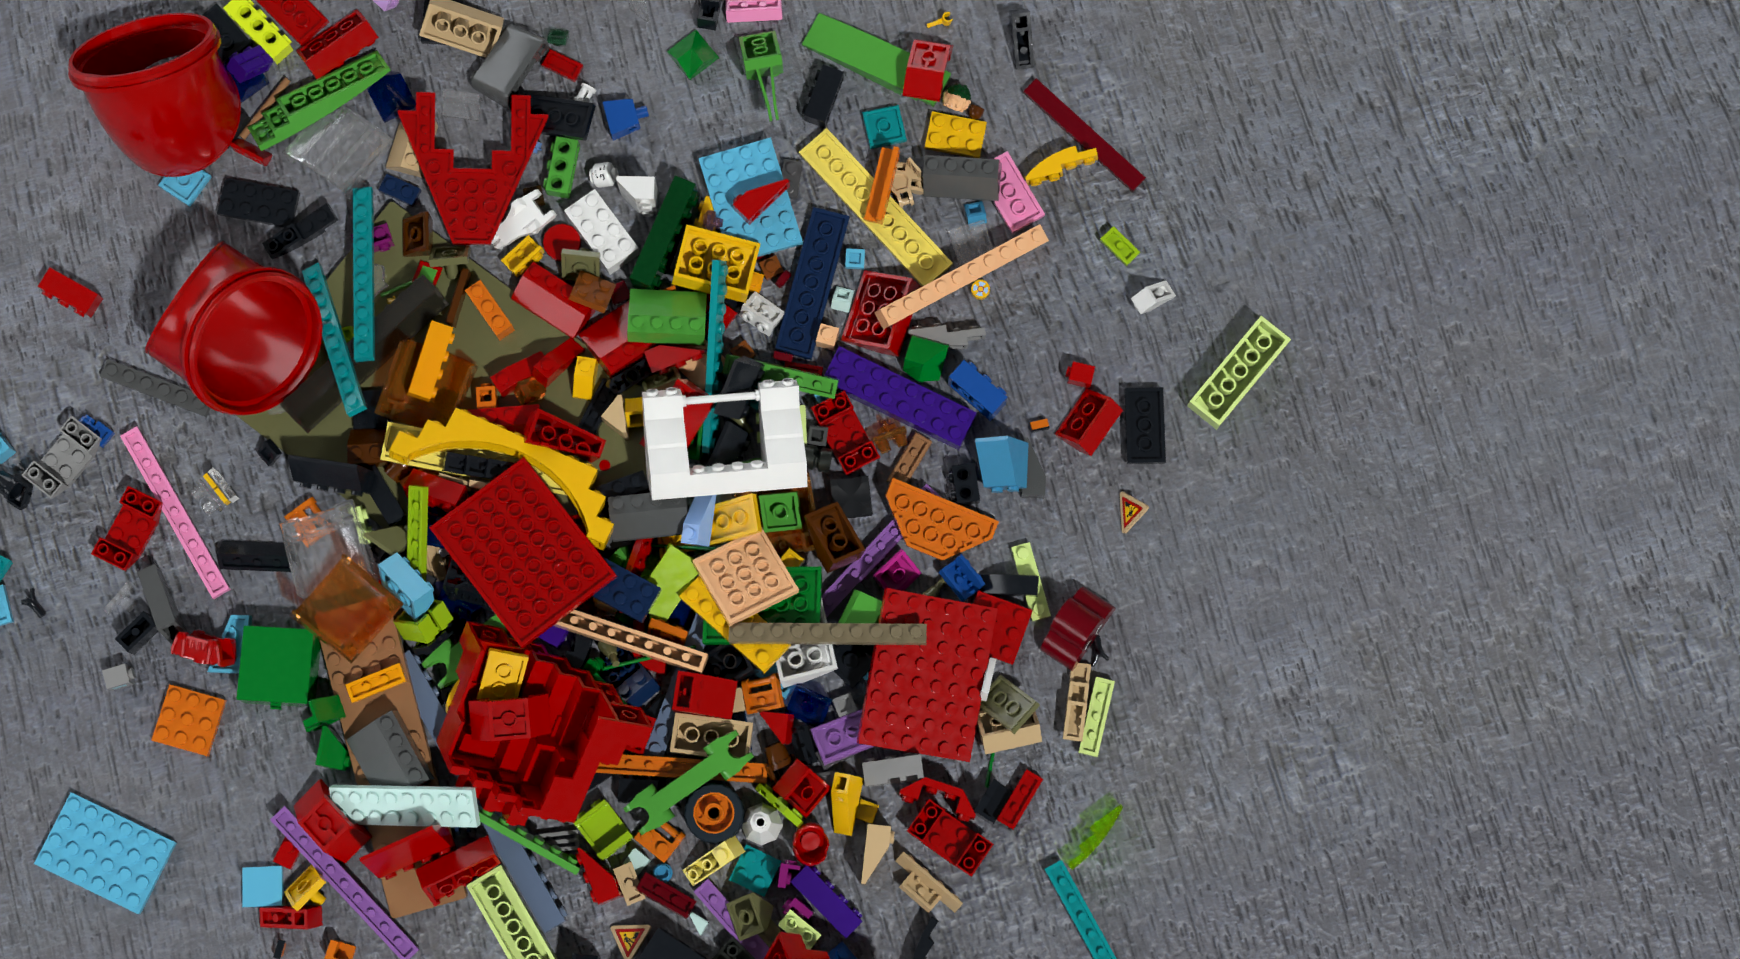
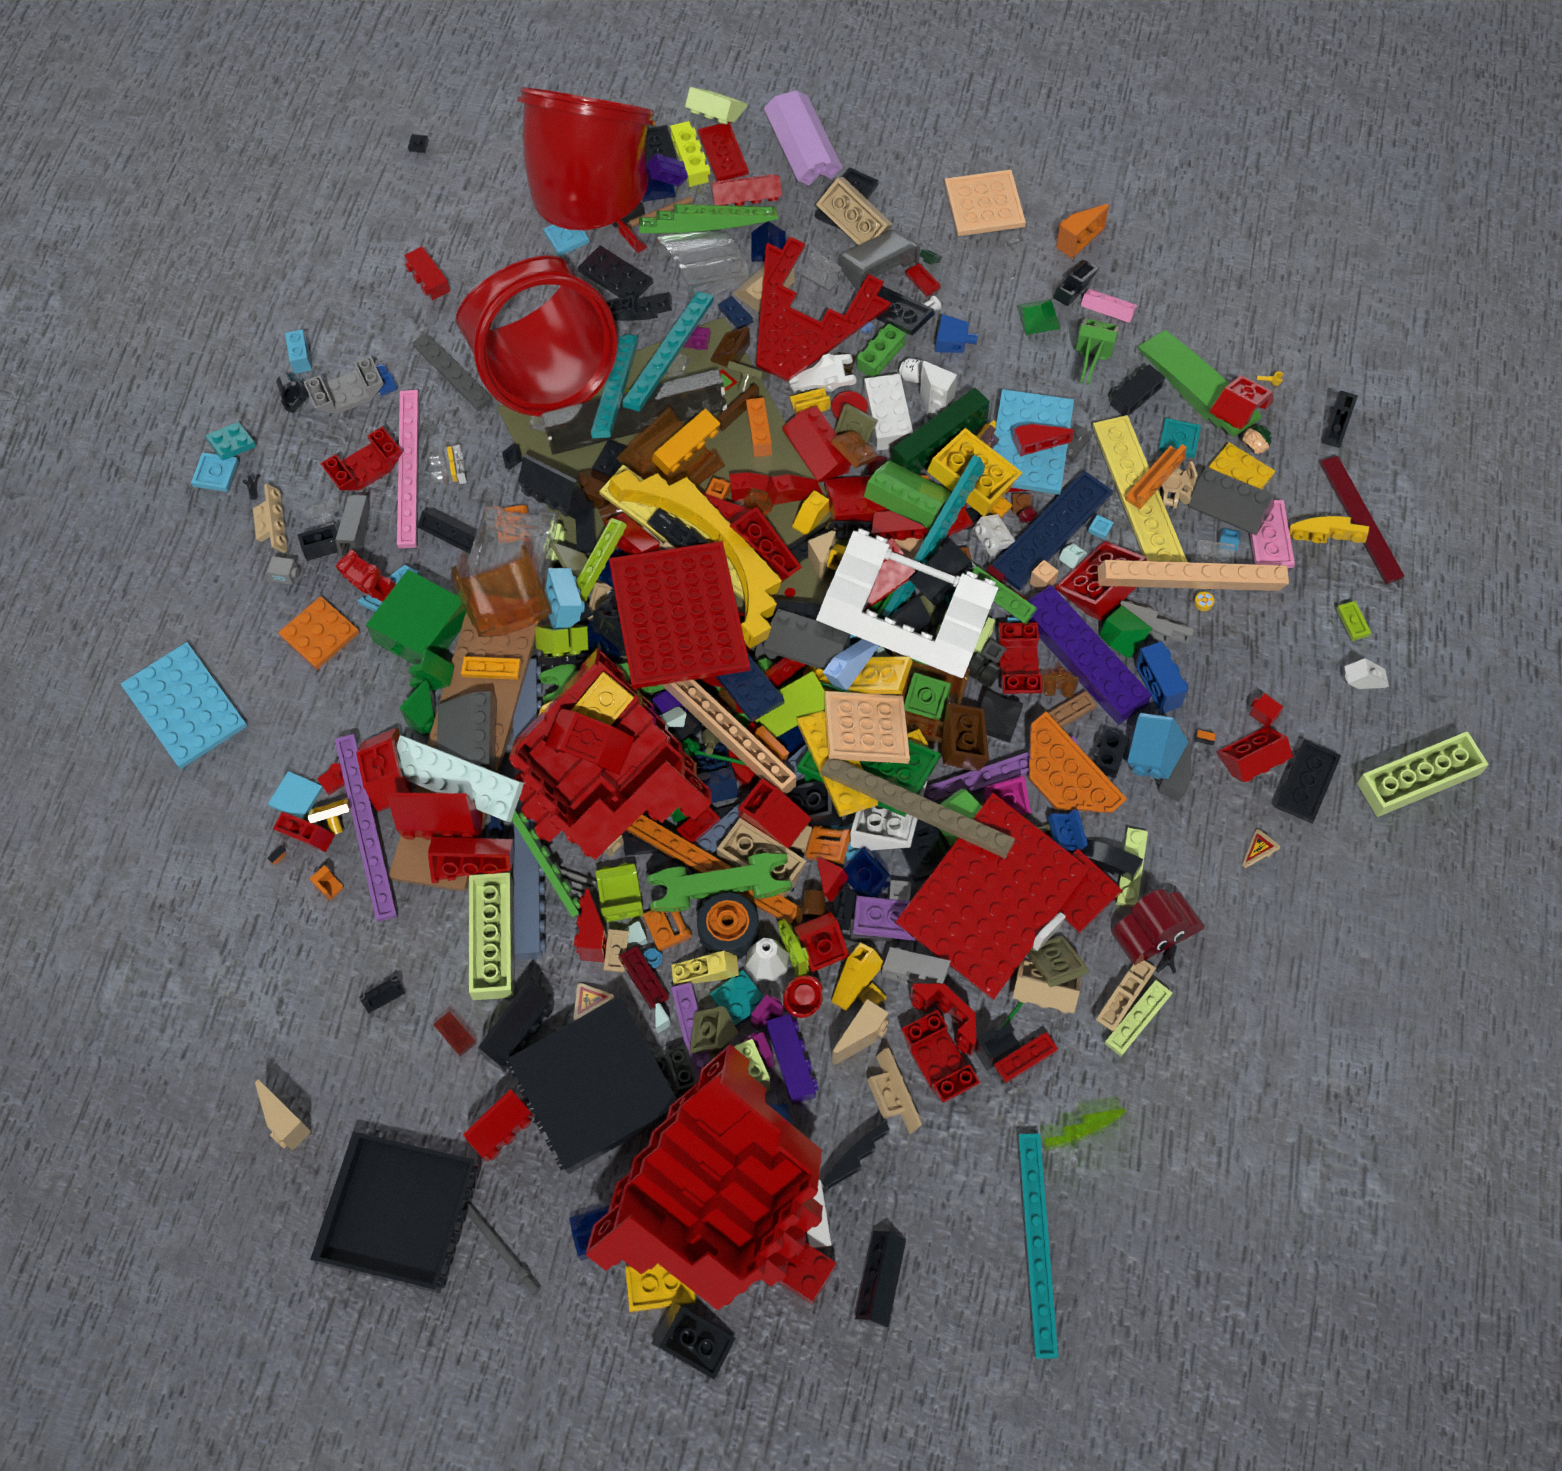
camera: 30 degrees right, 15 degrees down
reddish brown hinge [969,104,985,120] -> none
none -> tan bracket [253,484,288,553]
none -> light aqua slope [659,707,686,727]

